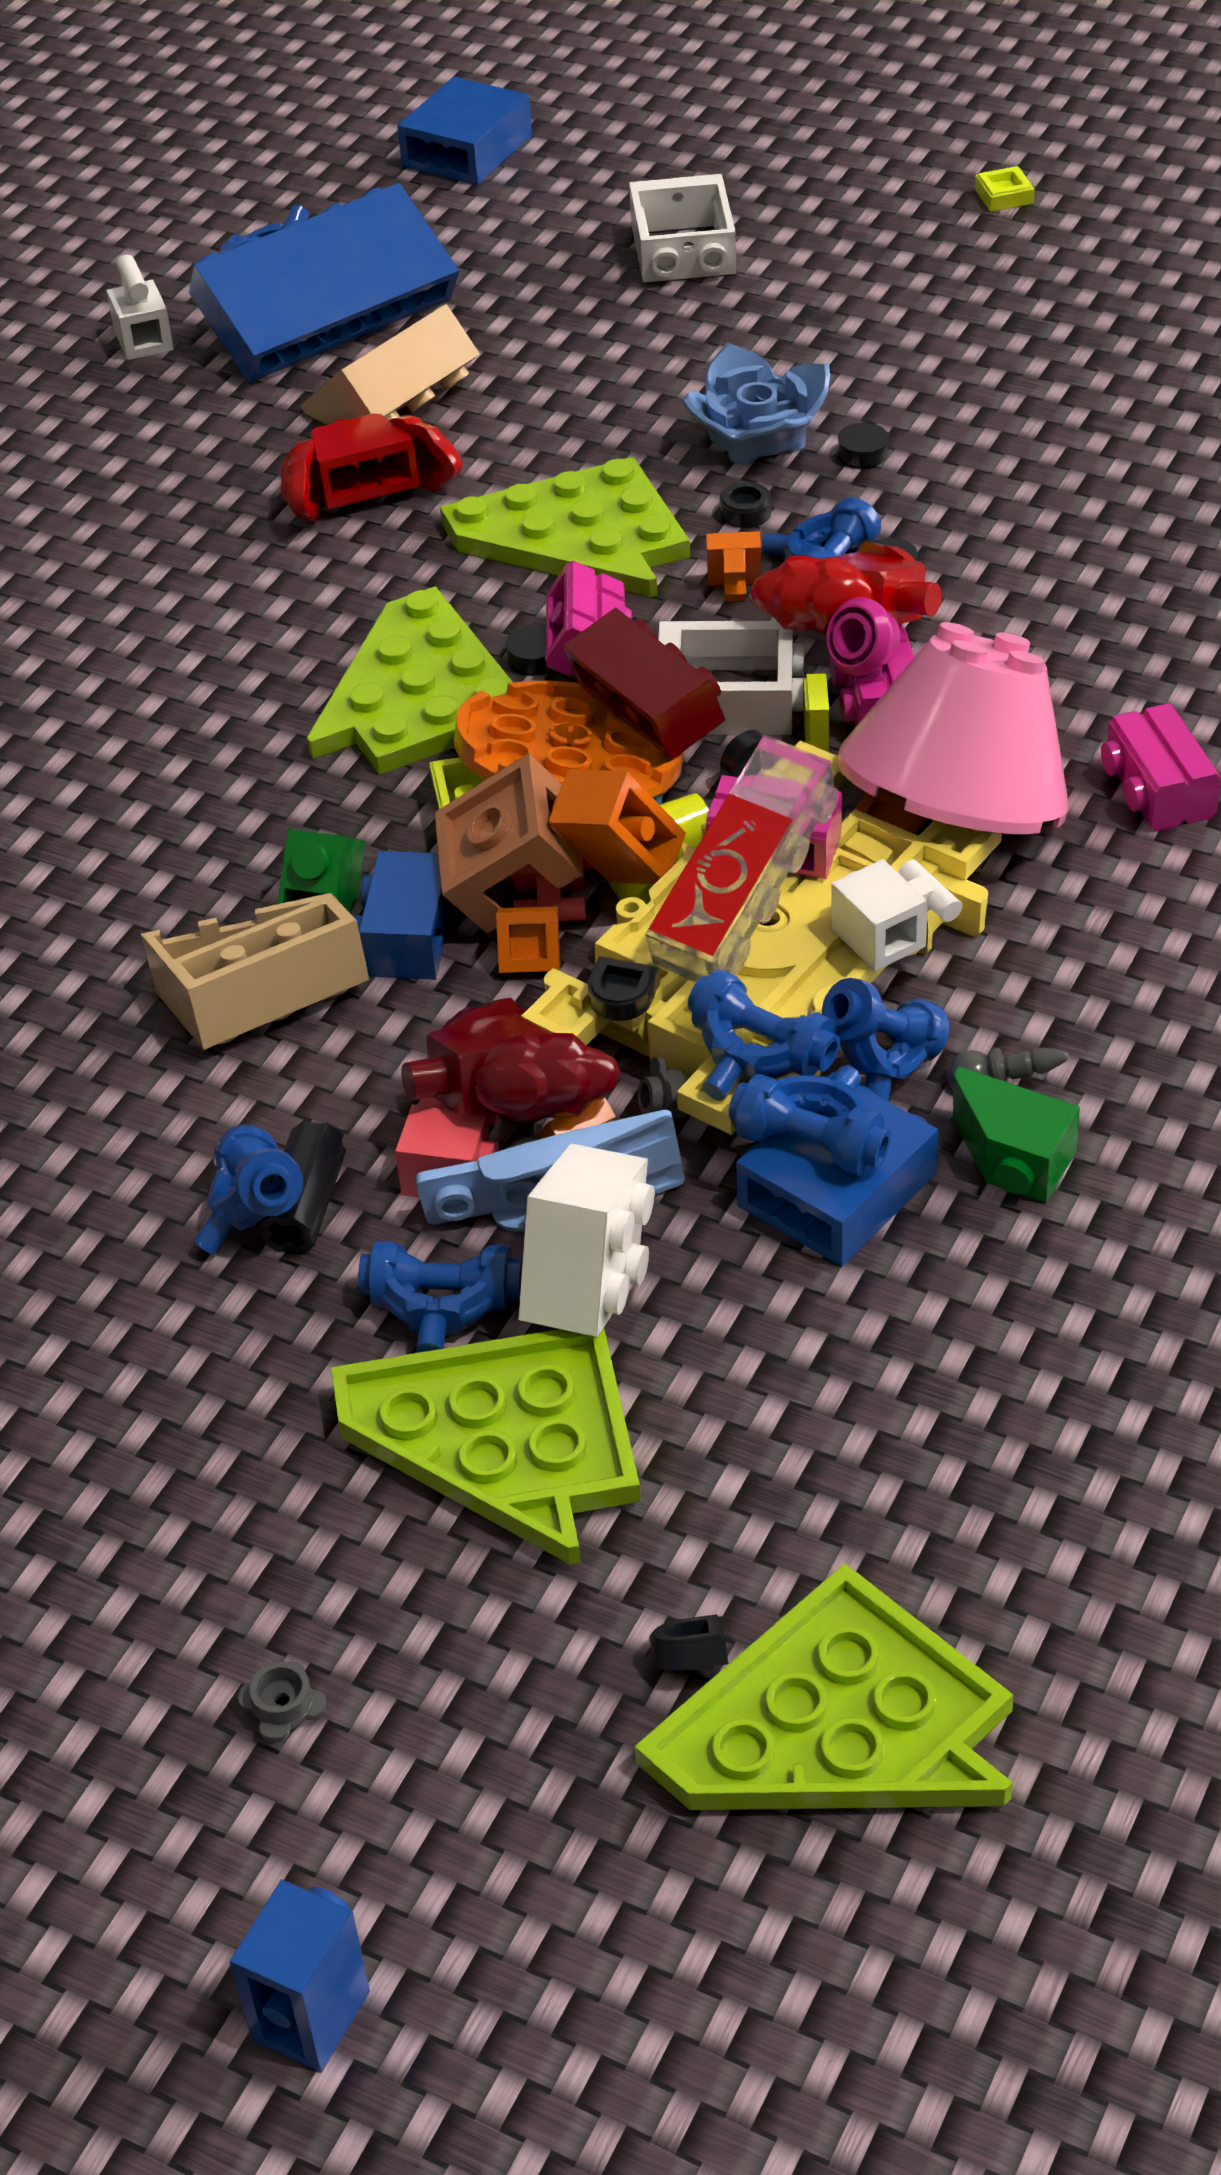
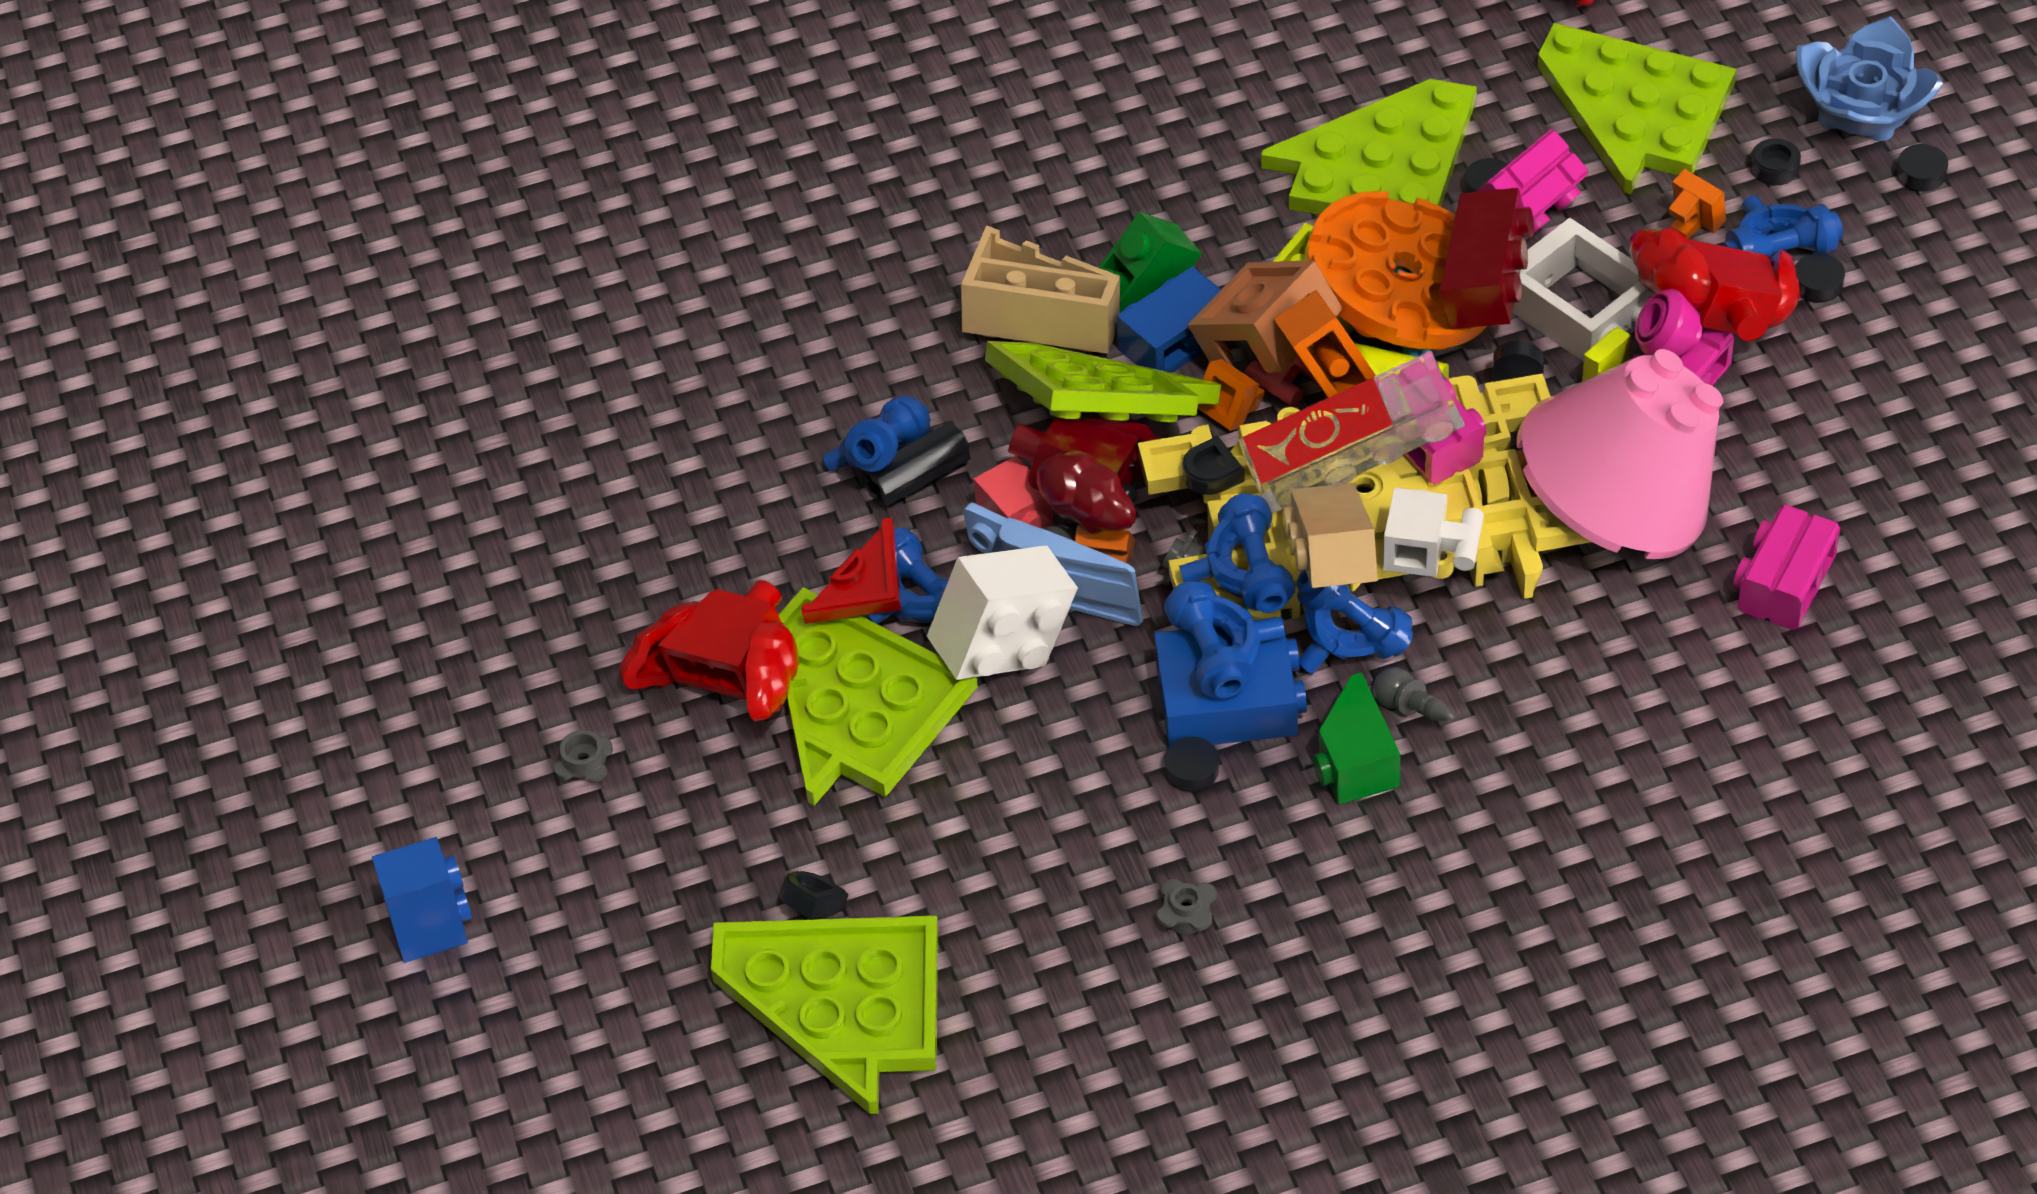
camera: 45 degrees right, 5 degrees up
none -> red torso [619,580,799,722]
none -> red tile [801,518,902,624]
none -> lime wing [985,341,1221,422]
none -> dark grey plate [1157,879,1217,935]
none -> black tile [1164,737,1219,792]
none -> tan brick [1283,483,1378,588]

